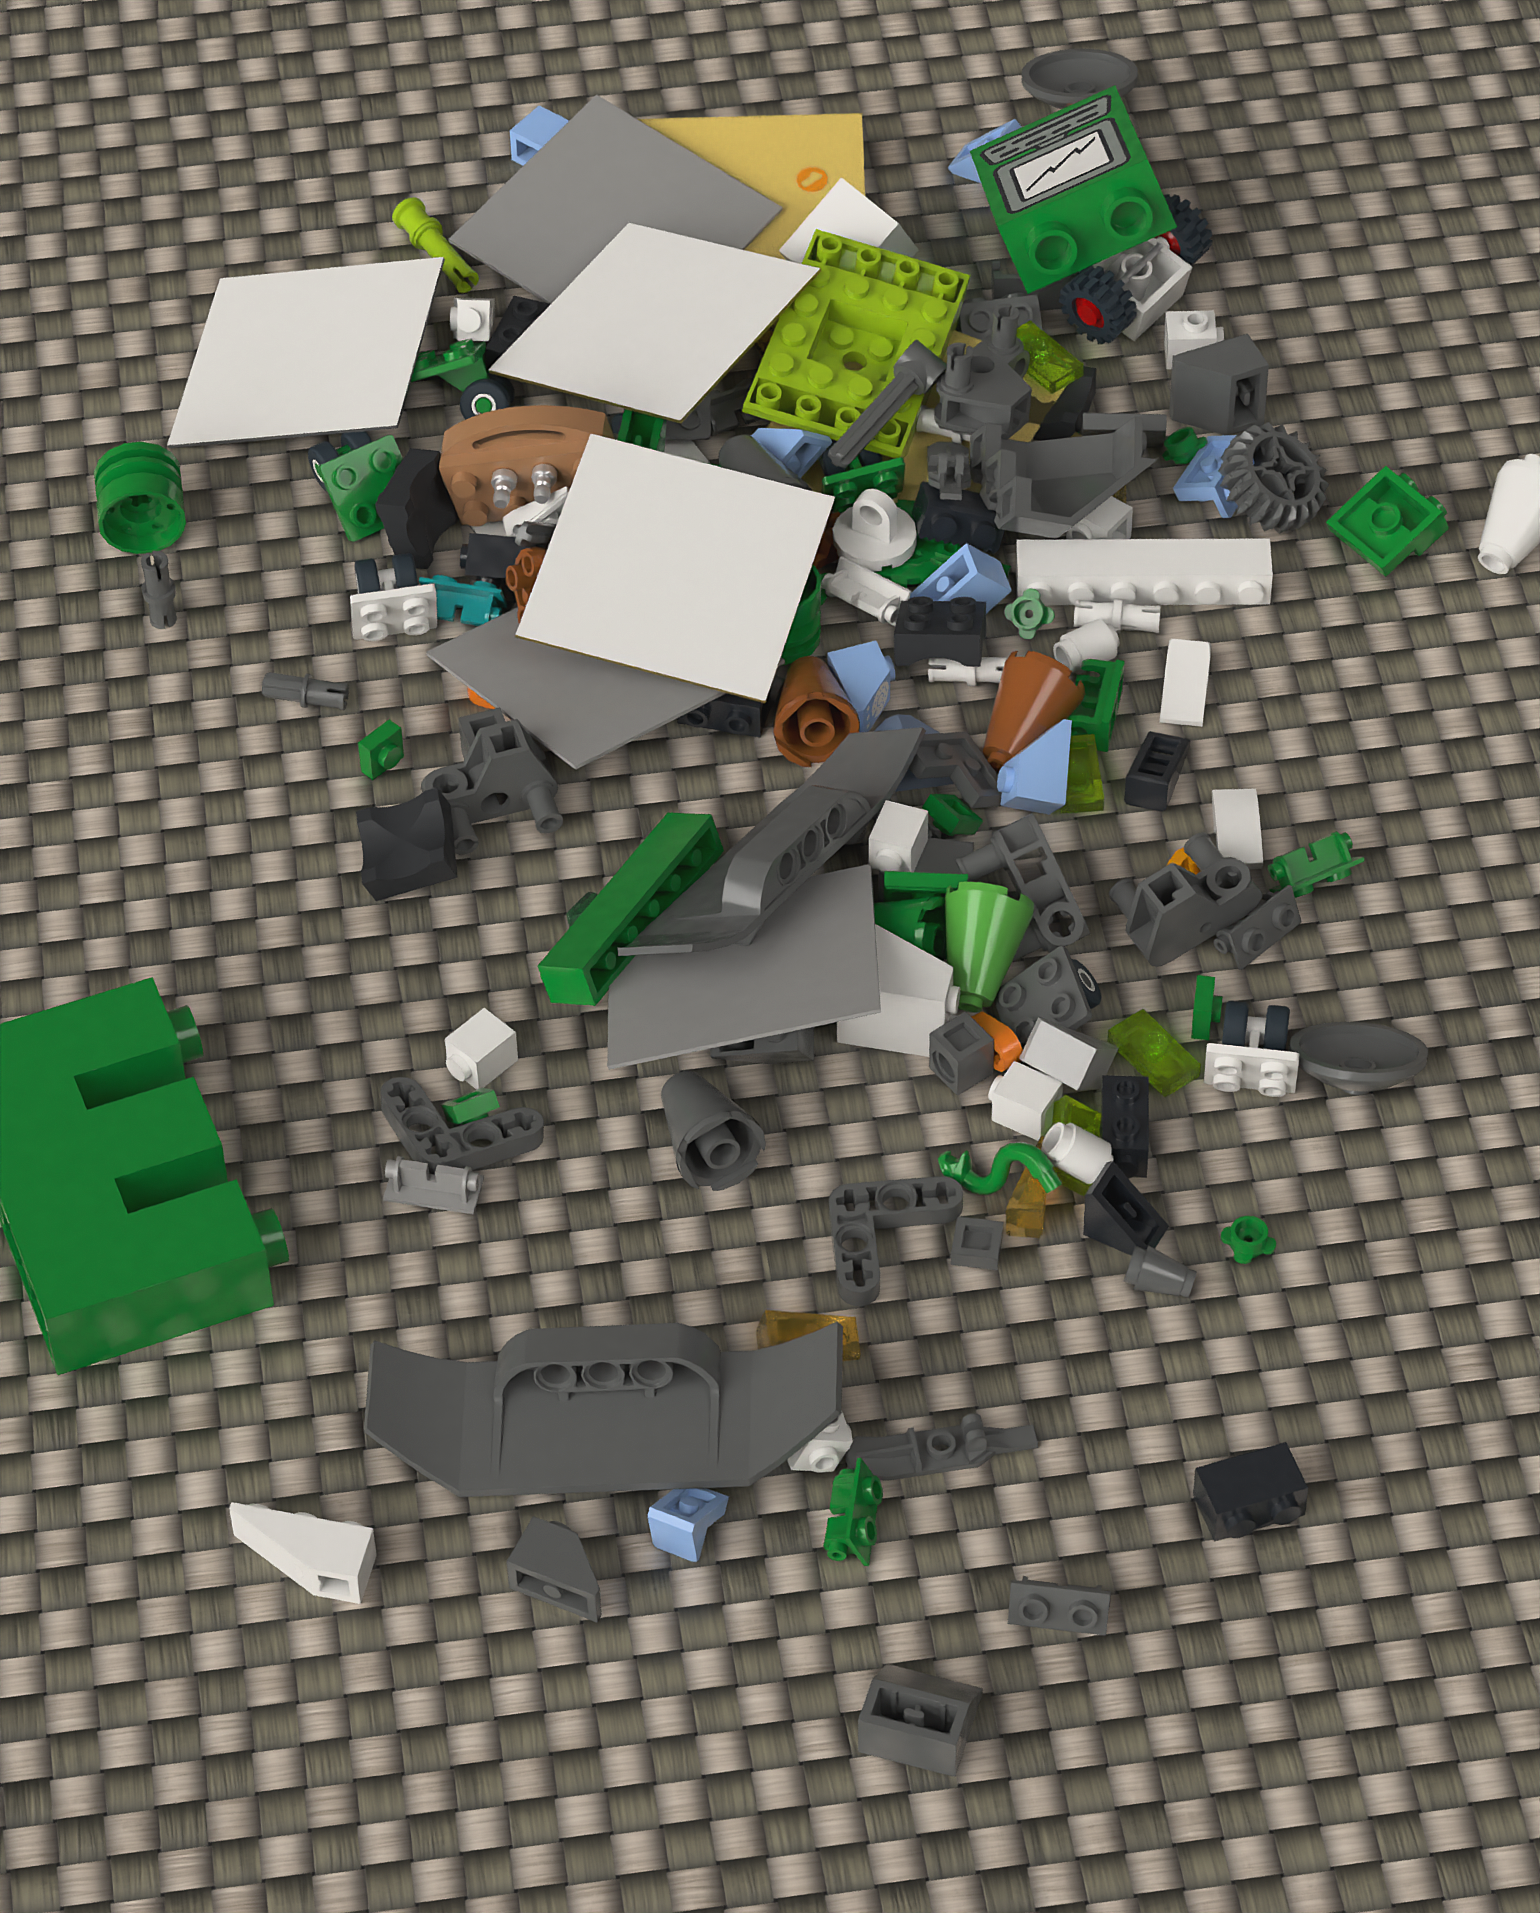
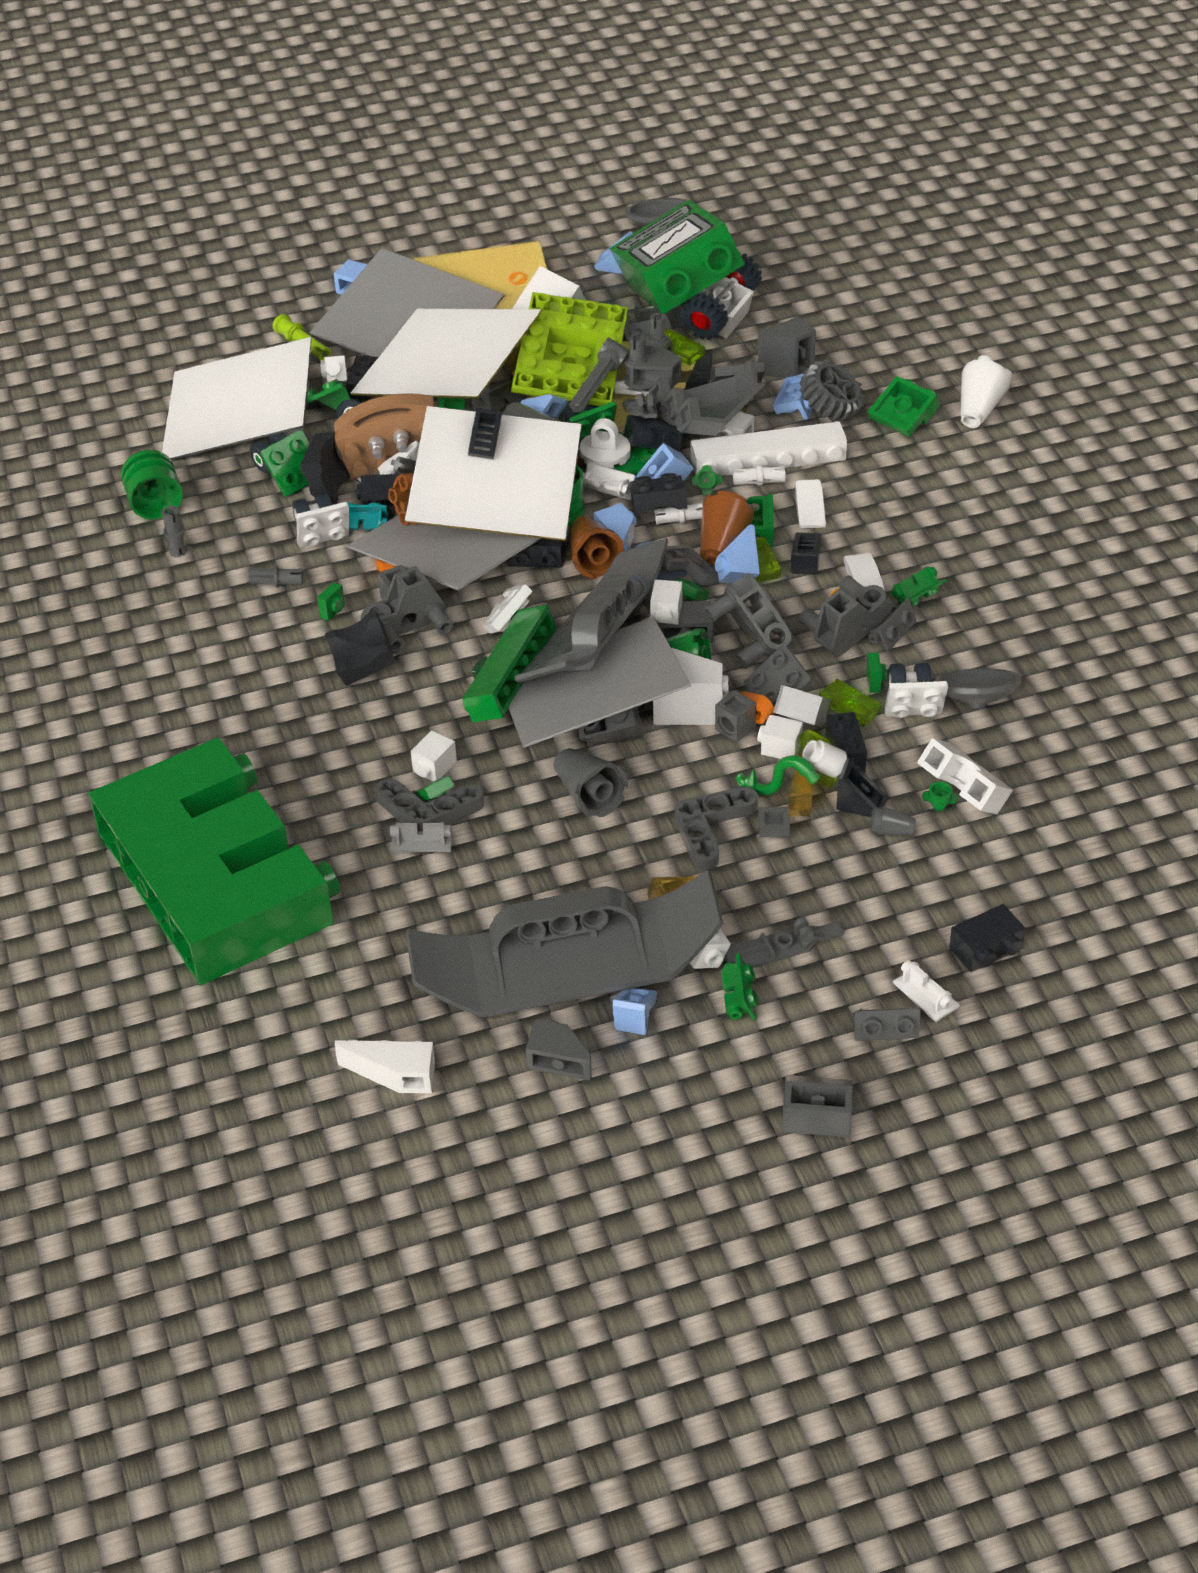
camera: 10 degrees left, 5 degrees down
green tile [884,871,968,902] -> none
bright green cone [945,882,1034,1013] -> none
white brick [1053,619,1120,674] -> none
green plate [1162,427,1208,464] -> none
white brick [1164,310,1224,369] -> none
none -> black slope [468,407,502,460]
none -> white wing [482,584,532,634]
none -> white hinge [893,960,960,1022]
none -> white arch [917,738,1013,814]

